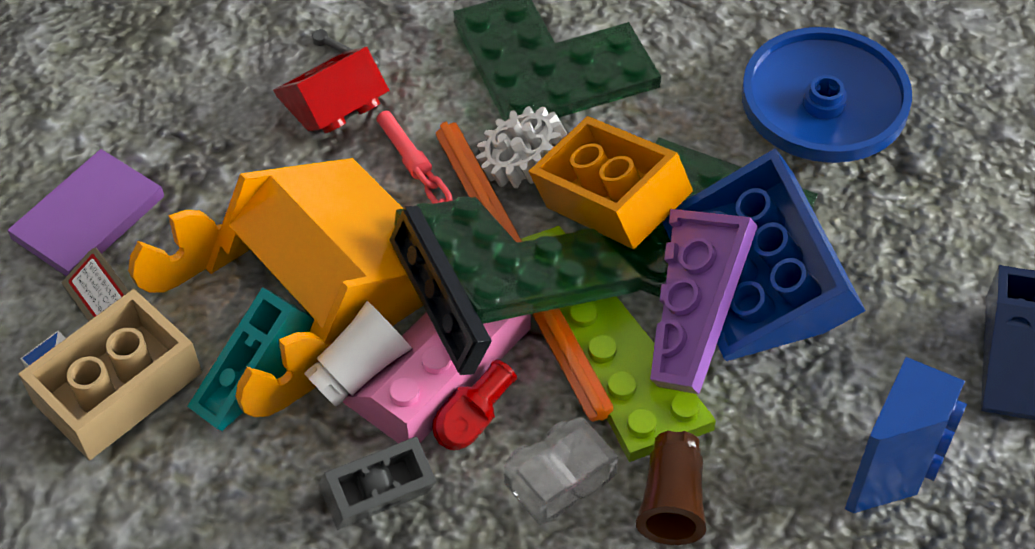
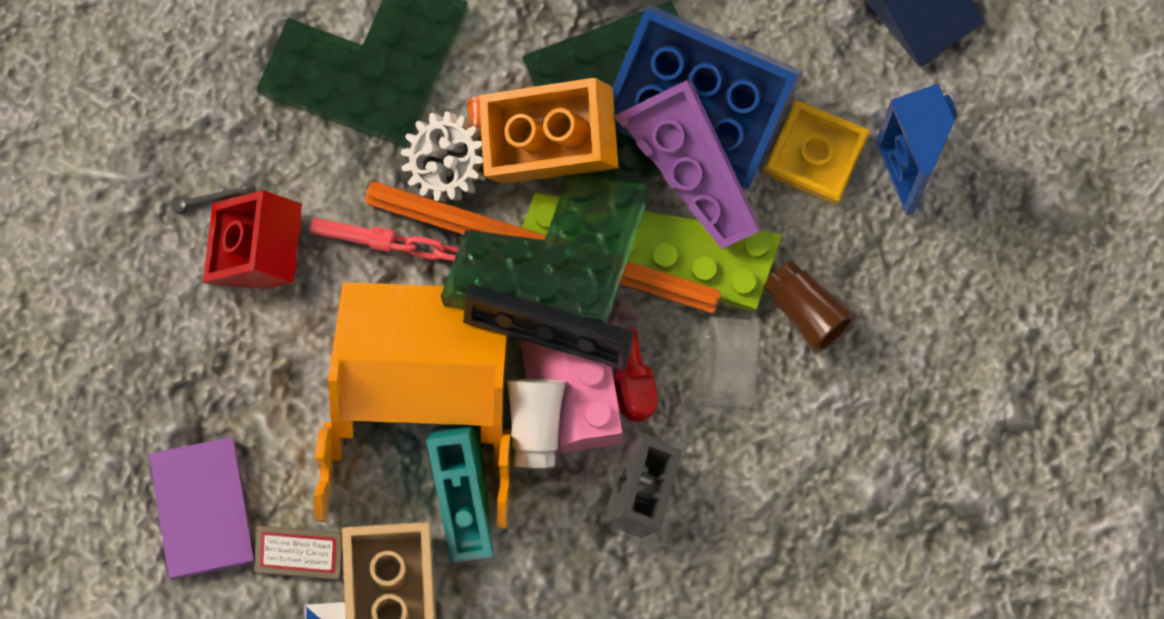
camera: 50 degrees left, 20 degrees up
none -> yellow tile [763,99,871,206]

